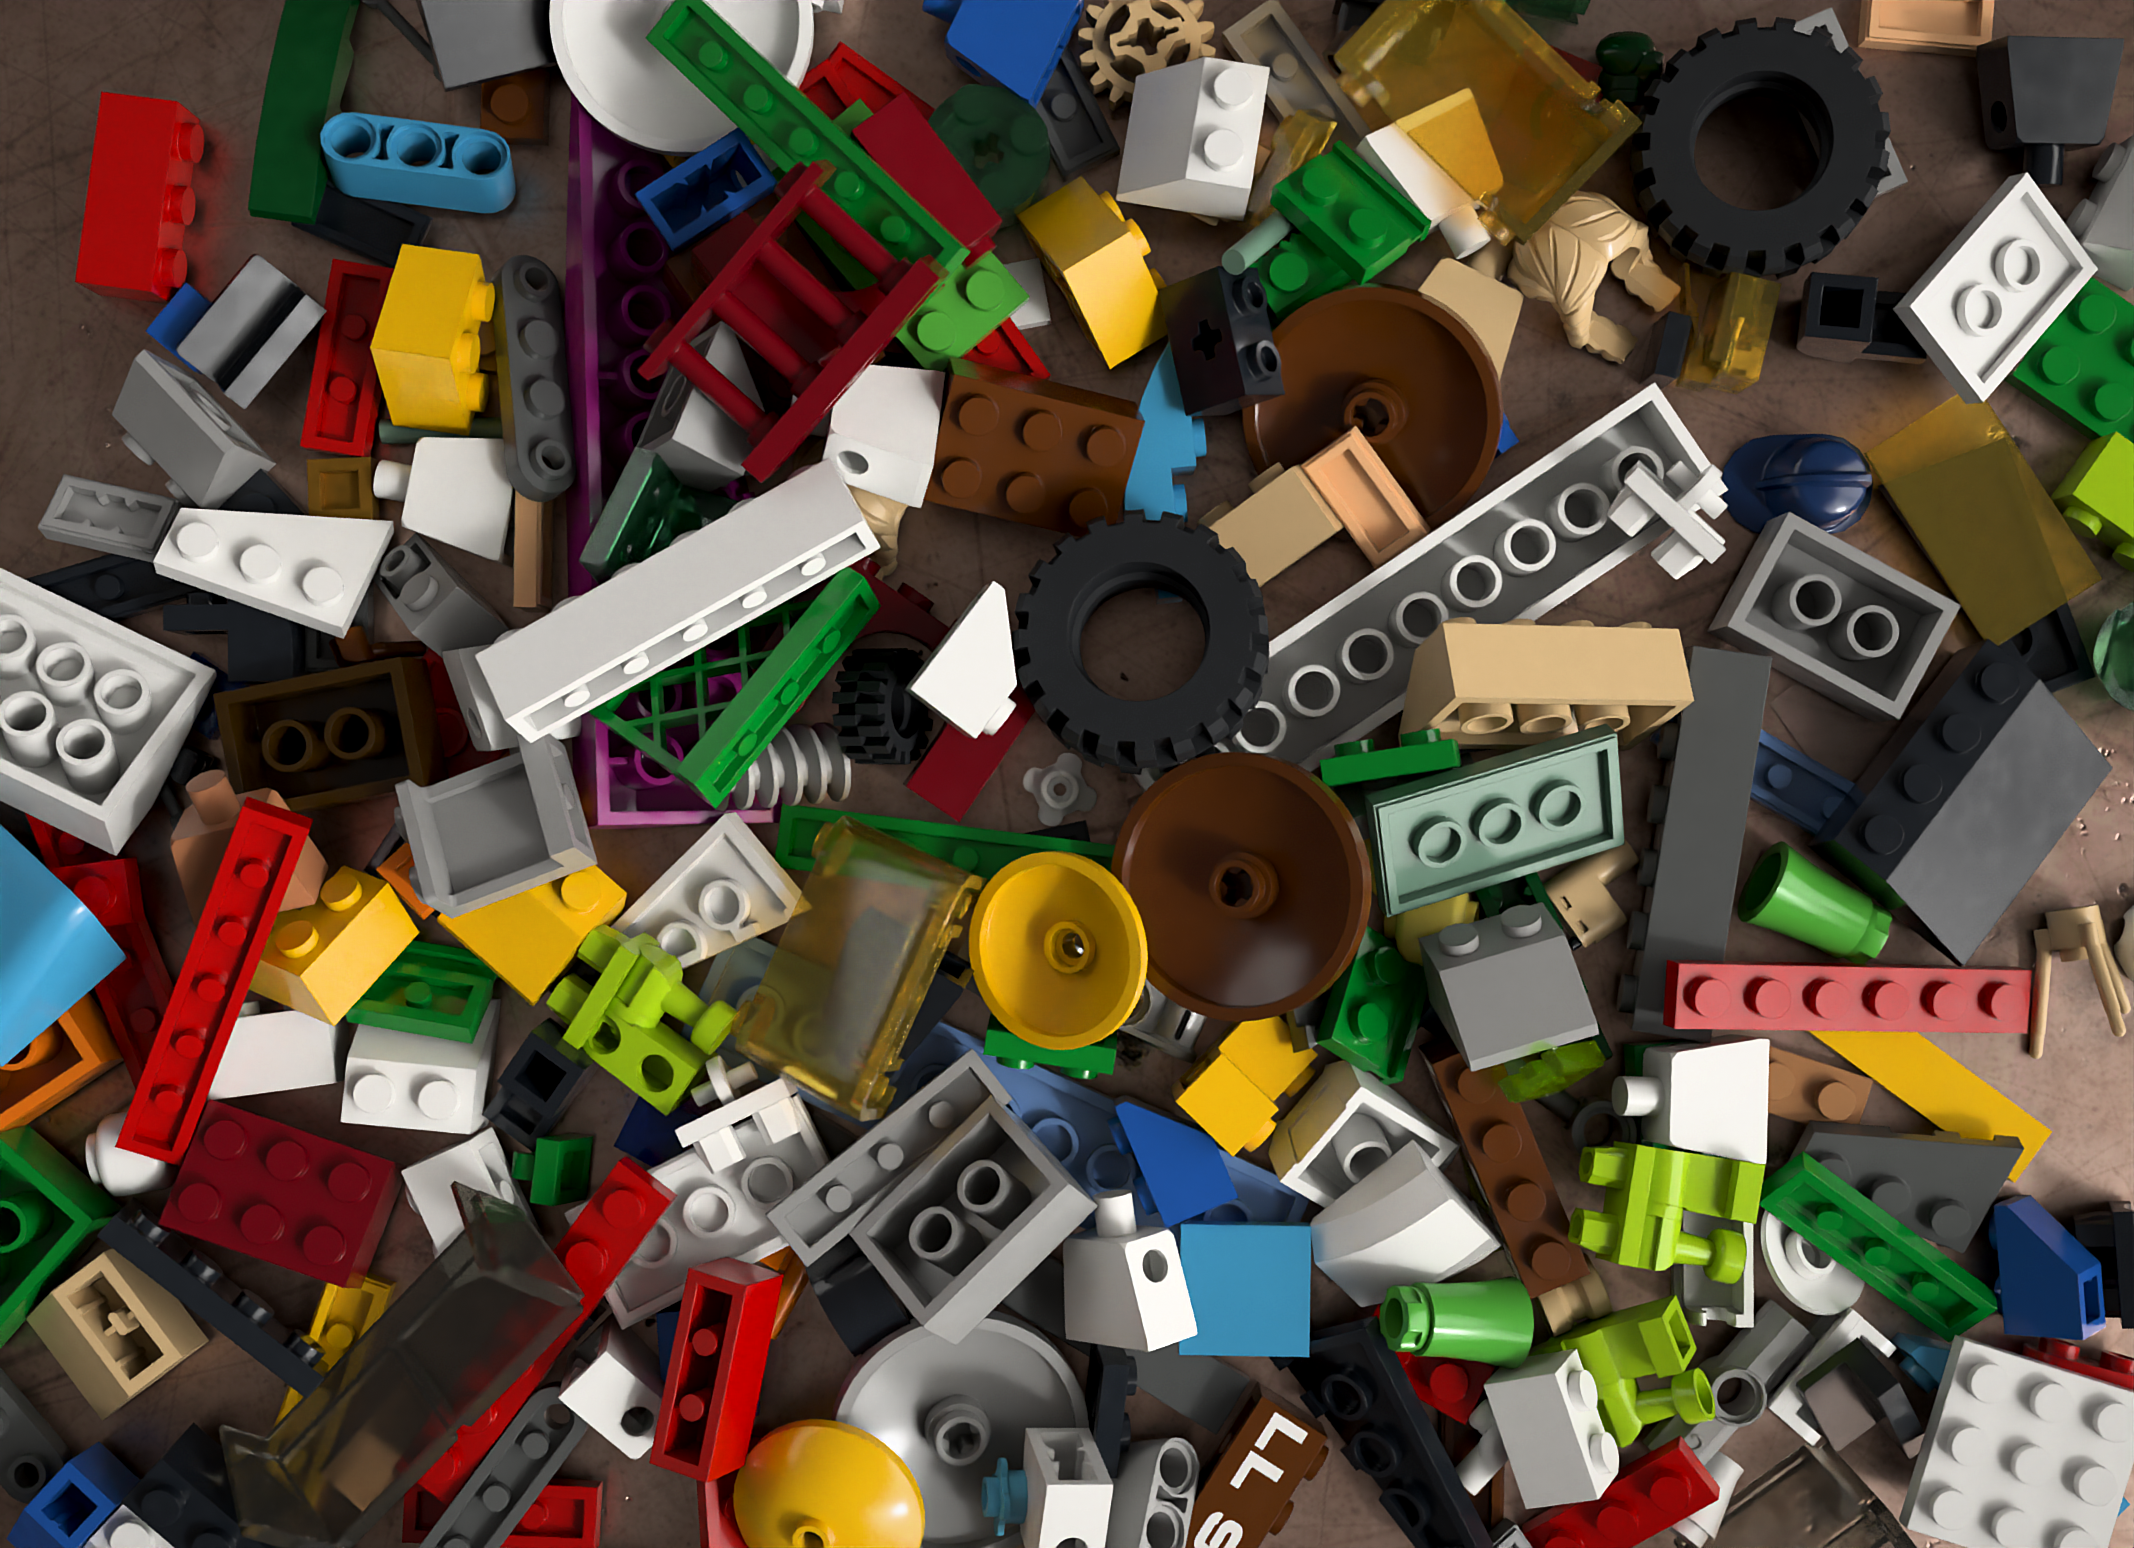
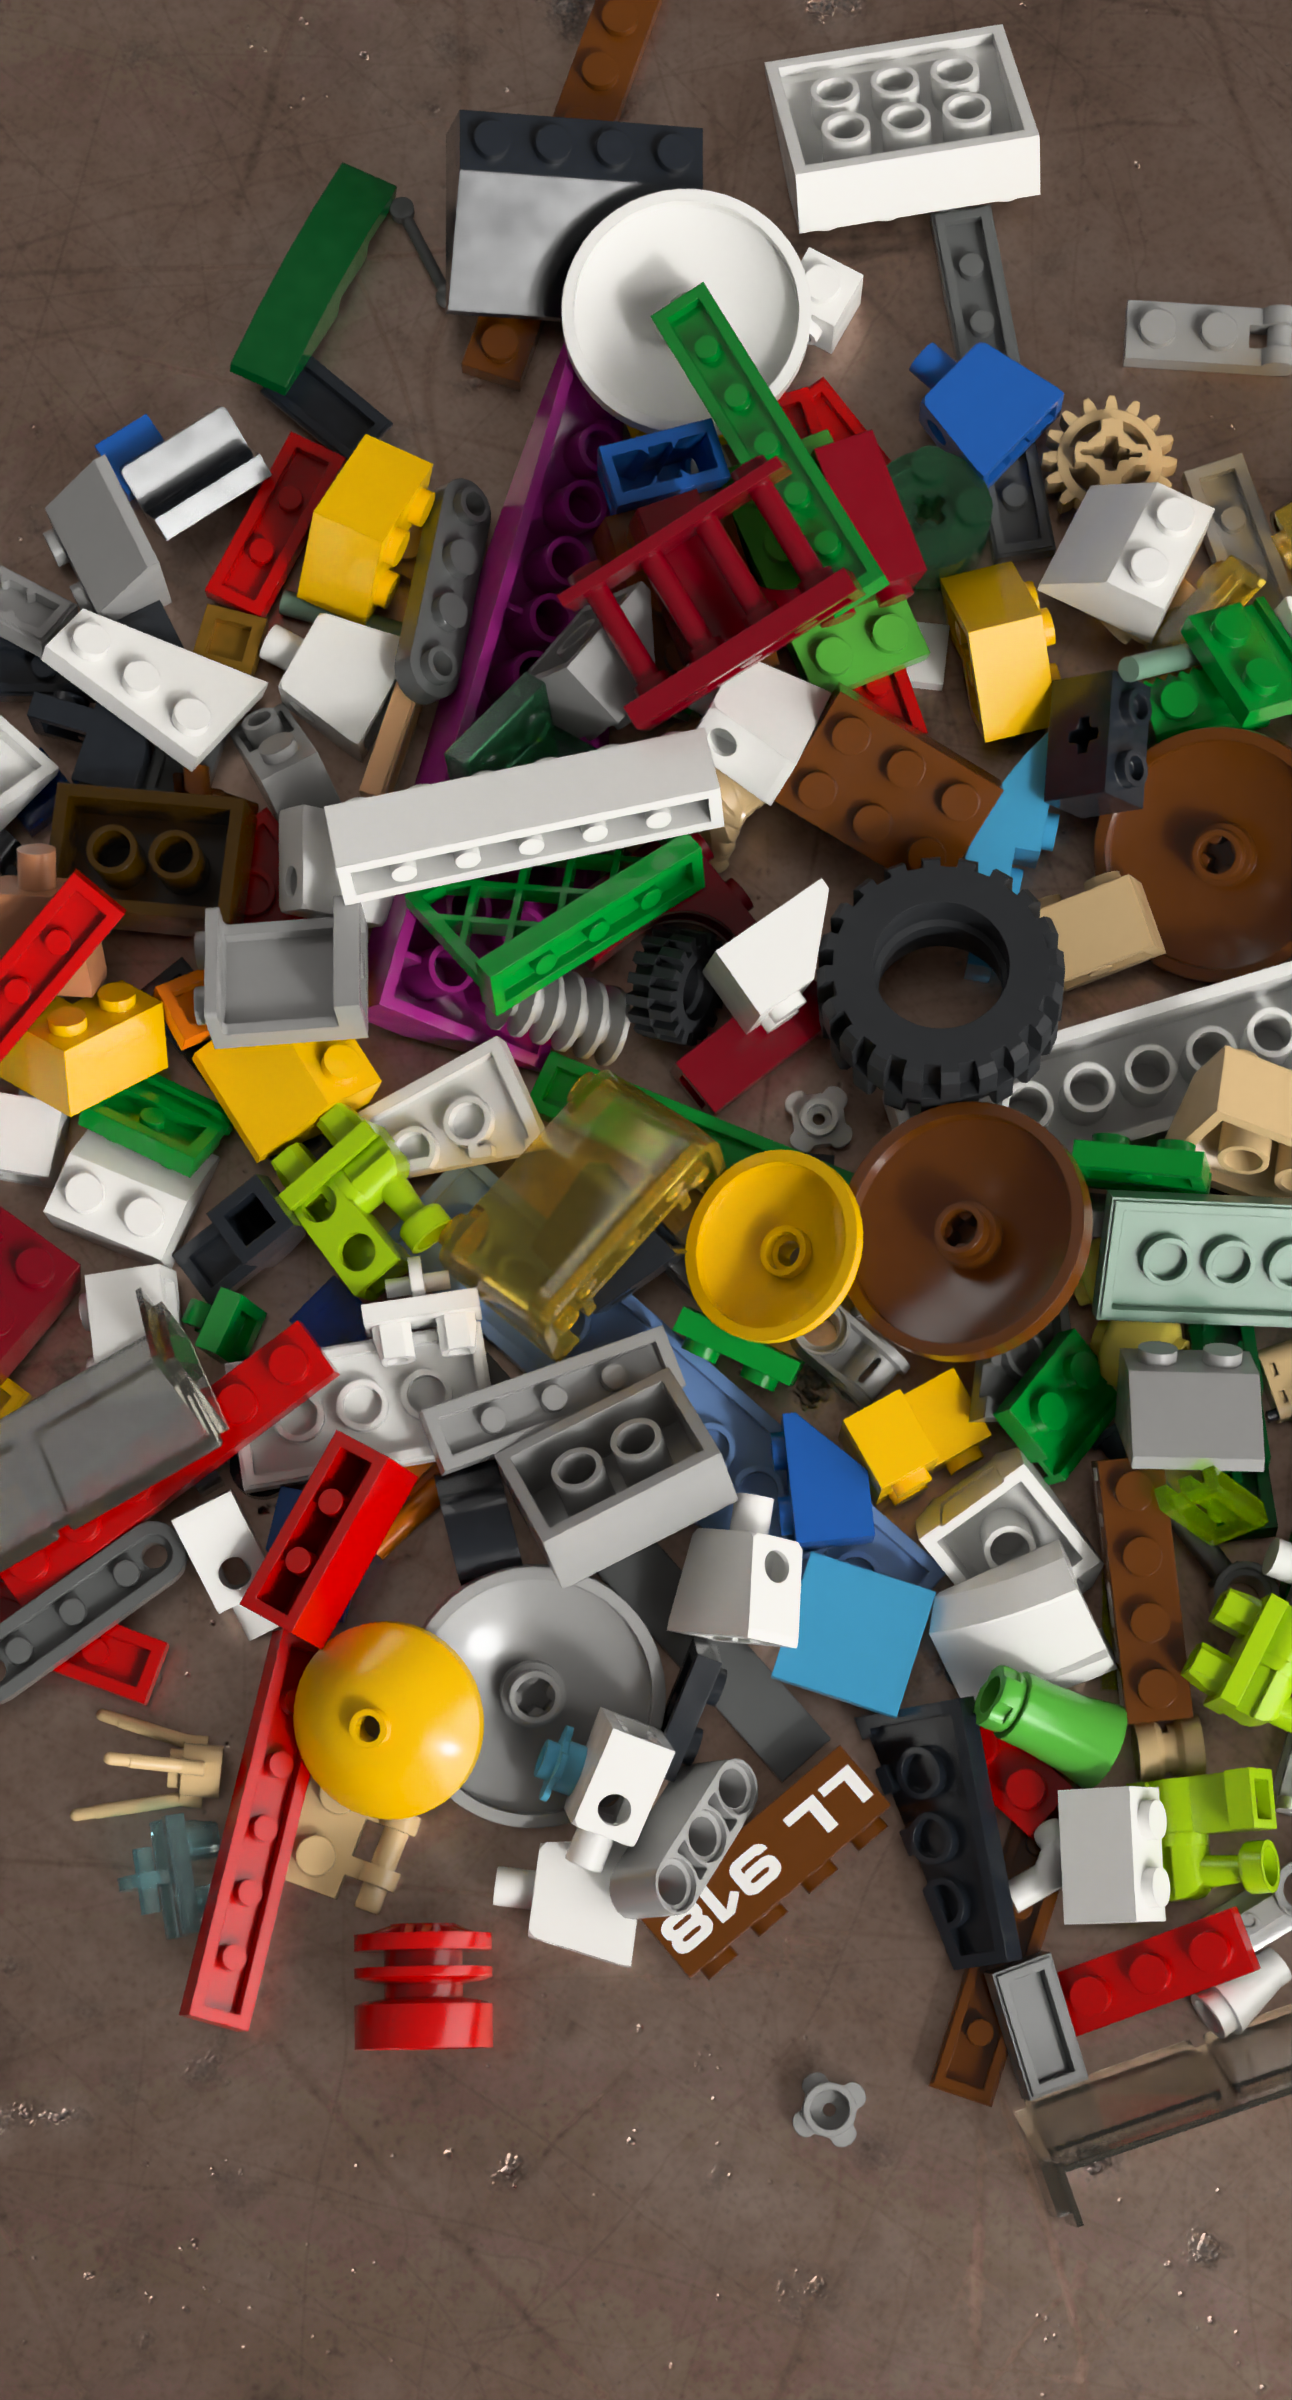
camera: 20 degrees right, 10 degrees down
red brick [75,91,204,304] -> none
dark azure beam [320,112,516,213] -> none
light nougat tile [1300,425,1431,570] -> none

